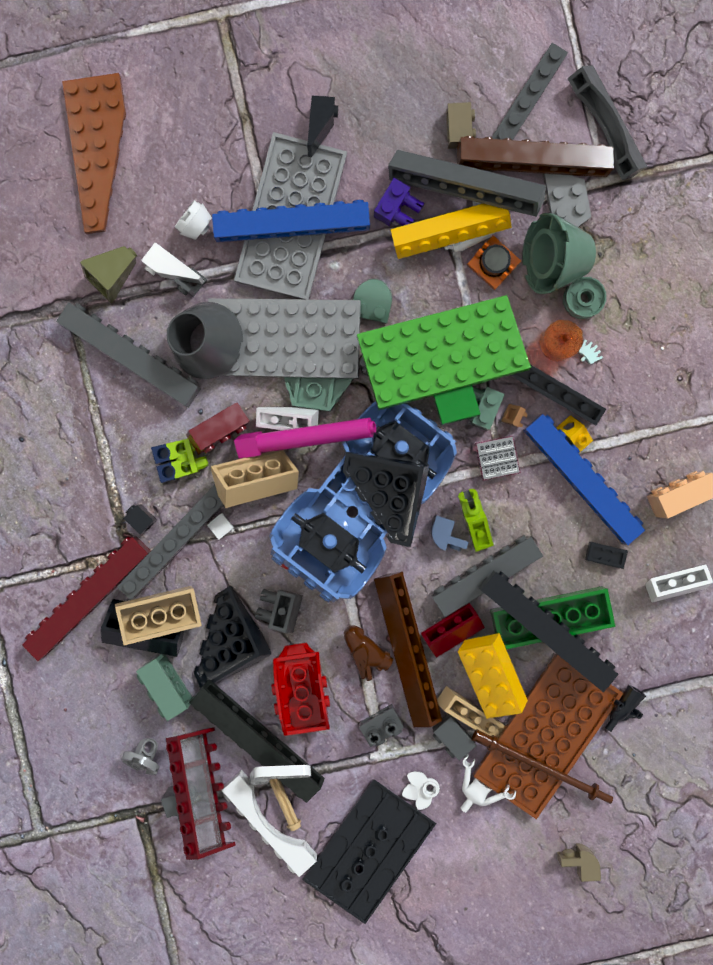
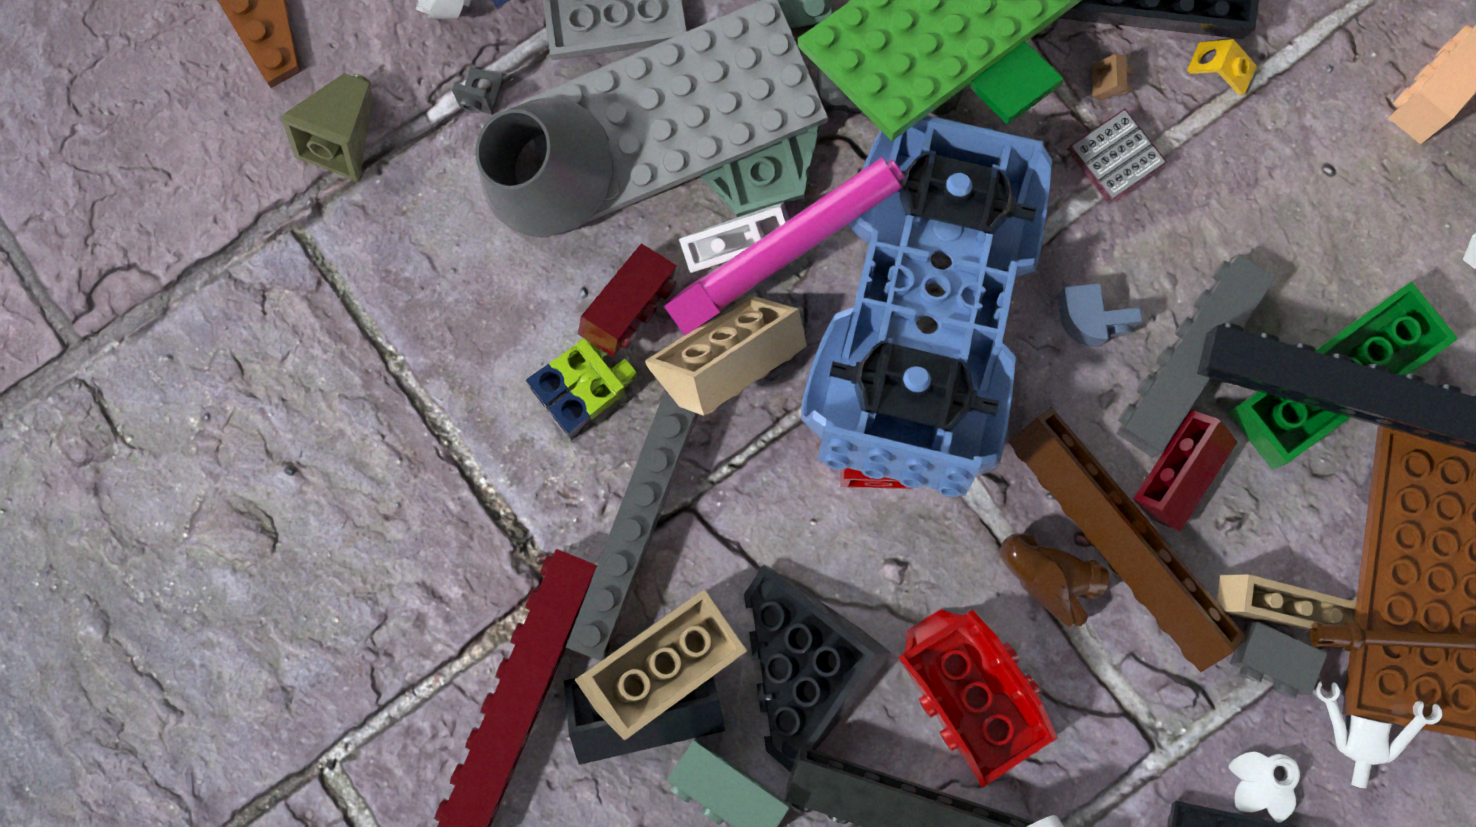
camera: 25 degrees left, 10 degrees down
dark grey brick [56,302,201,408] -> none
black brick [123,504,157,535] -> none
white slope [141,243,205,284] -> none
white tile [207,513,234,540] -> none
dark grey brick [255,589,303,633] -> none
black slope [343,452,429,547] -> none
dark grey brick [359,704,404,747] -> none
yellow brick [457,633,528,719] -> none
lime plate [458,489,494,552] -> none
sand green brick [469,386,505,431] -> none
blue brick [523,414,645,545] -> none
black plate [585,541,628,569] -> none

